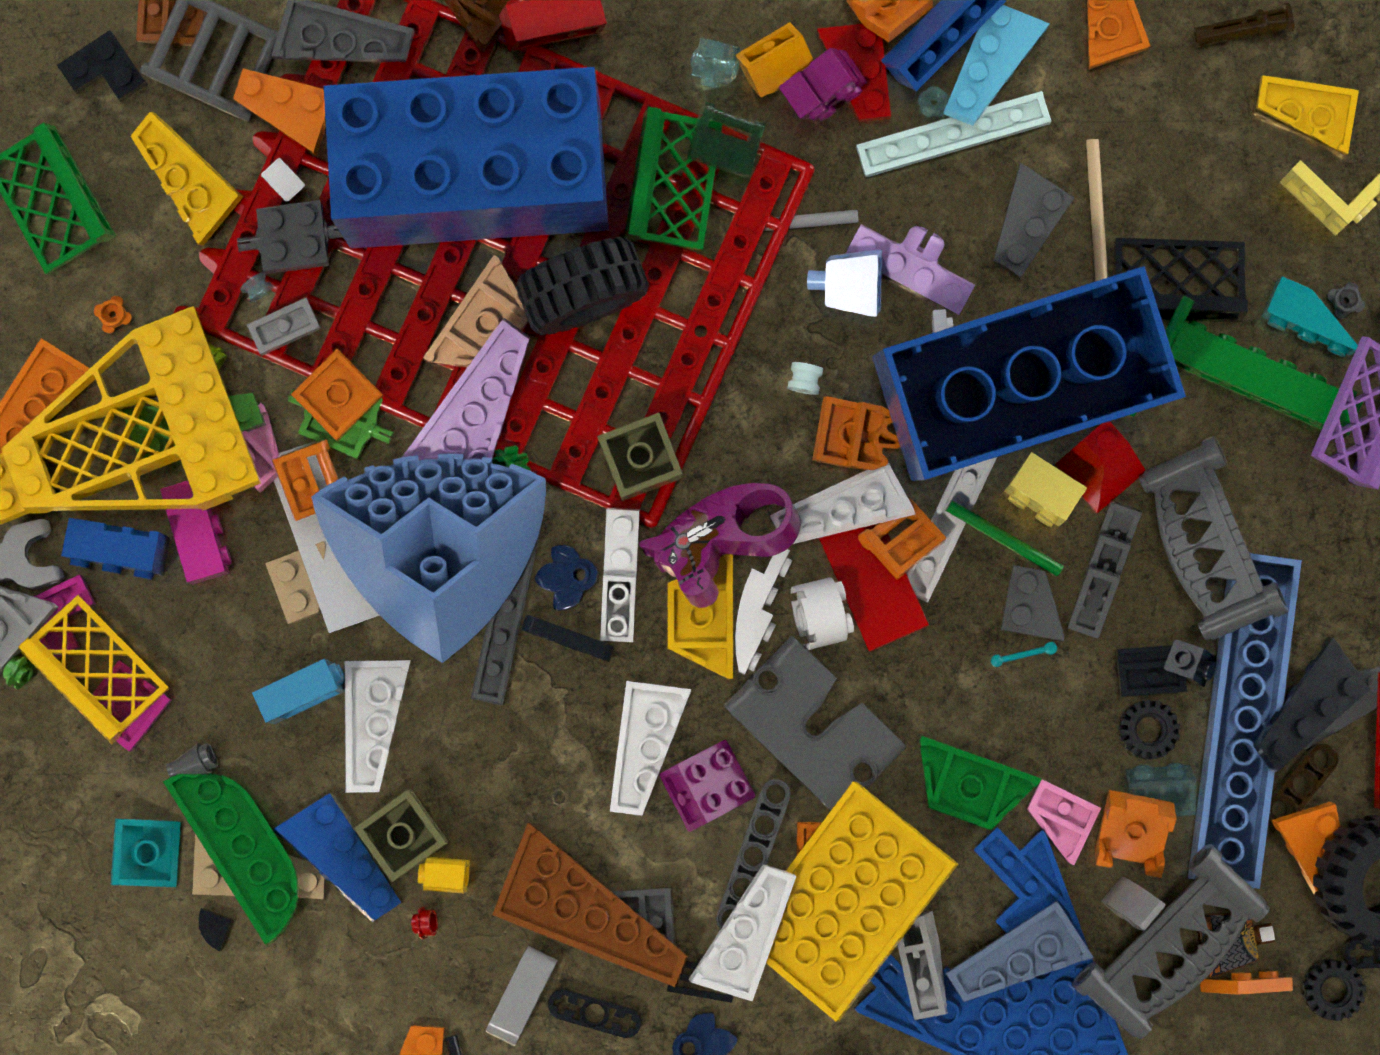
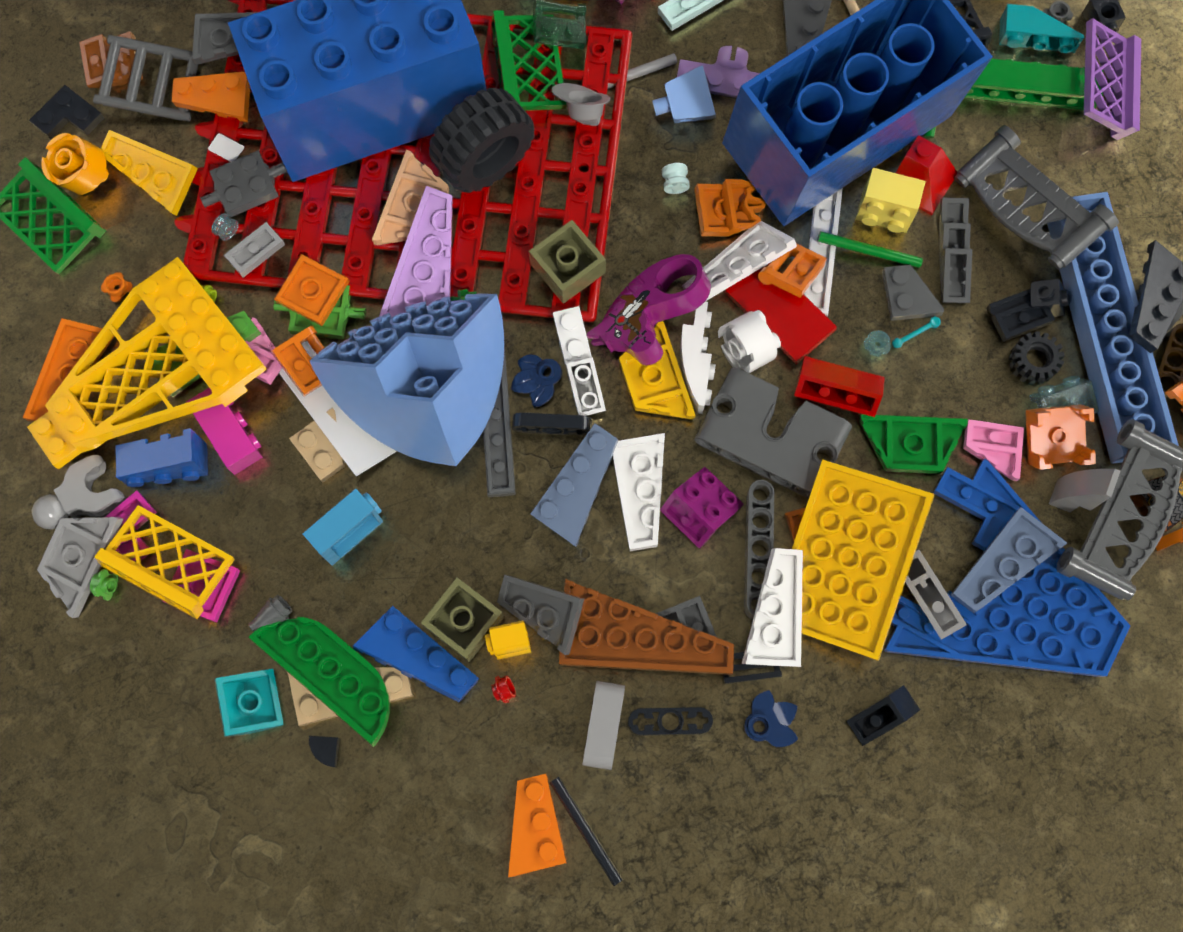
camera: 20 degrees left, 10 degrees down
white wing [344,660,411,793] -> none
none -> light orange brick [41,133,109,195]
none -> dark grey wing [497,575,584,655]
none -> sand blue wing [531,423,618,547]
none -> light grey piece [552,83,610,126]
none -> red brick [794,356,885,417]
none -> clear light blue plate [864,331,891,357]

